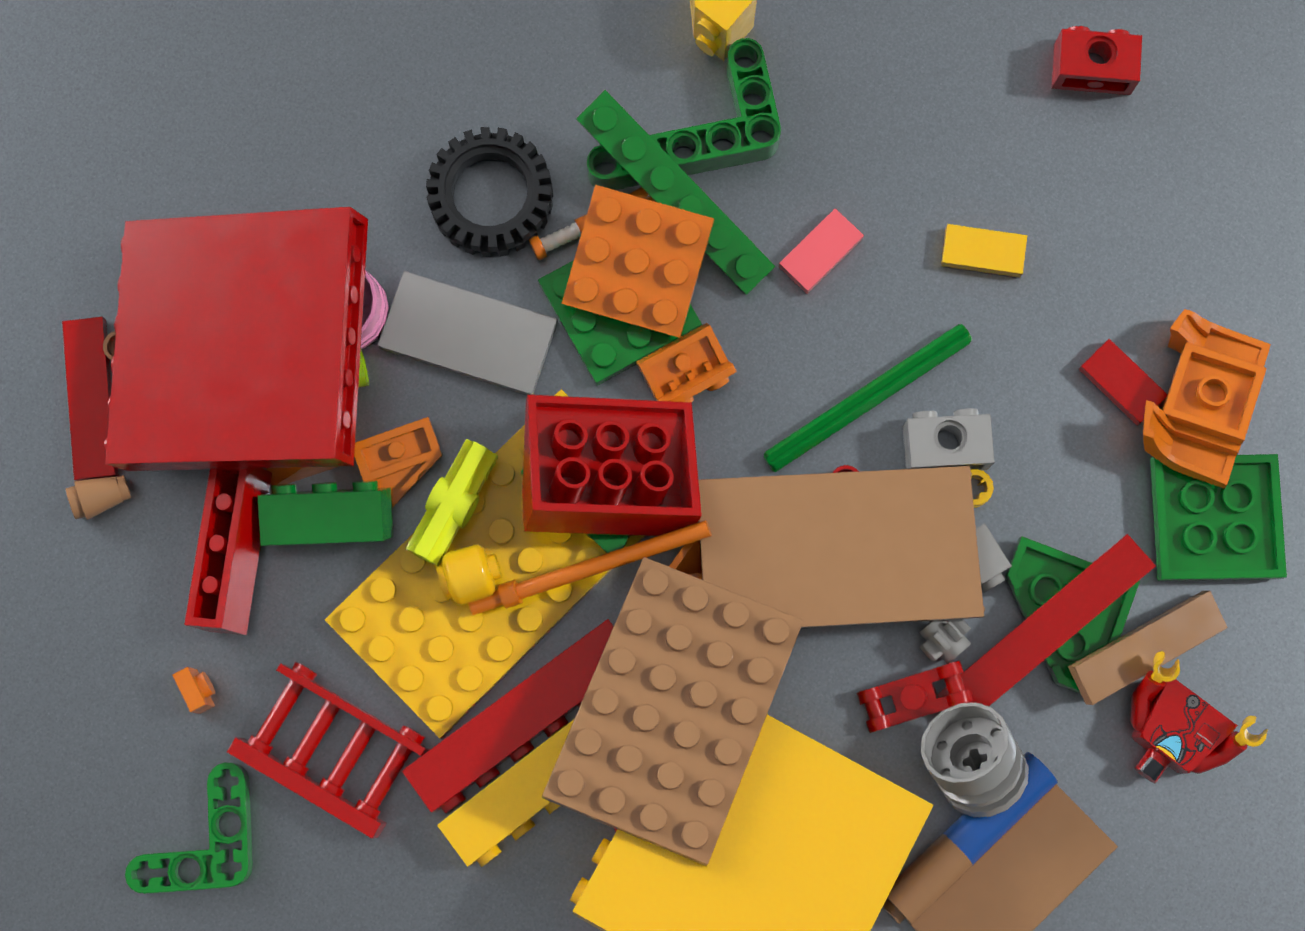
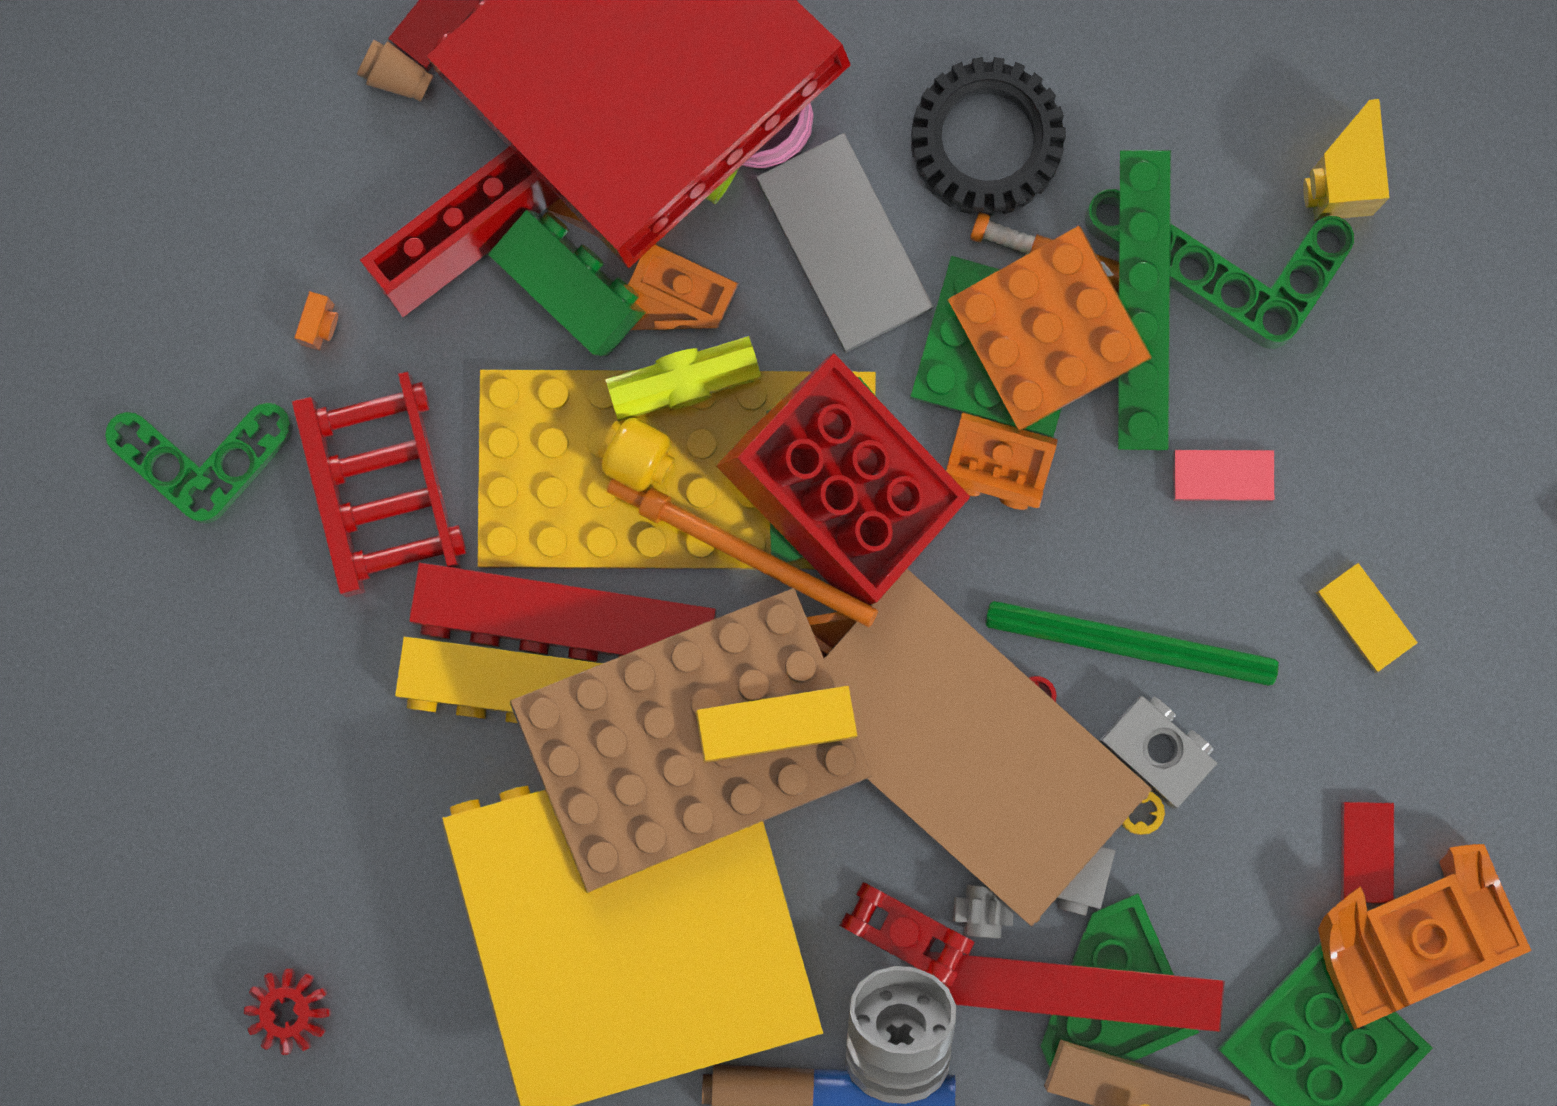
camera: 45 degrees right, 5 degrees up
none -> yellow tile [695,686,857,763]

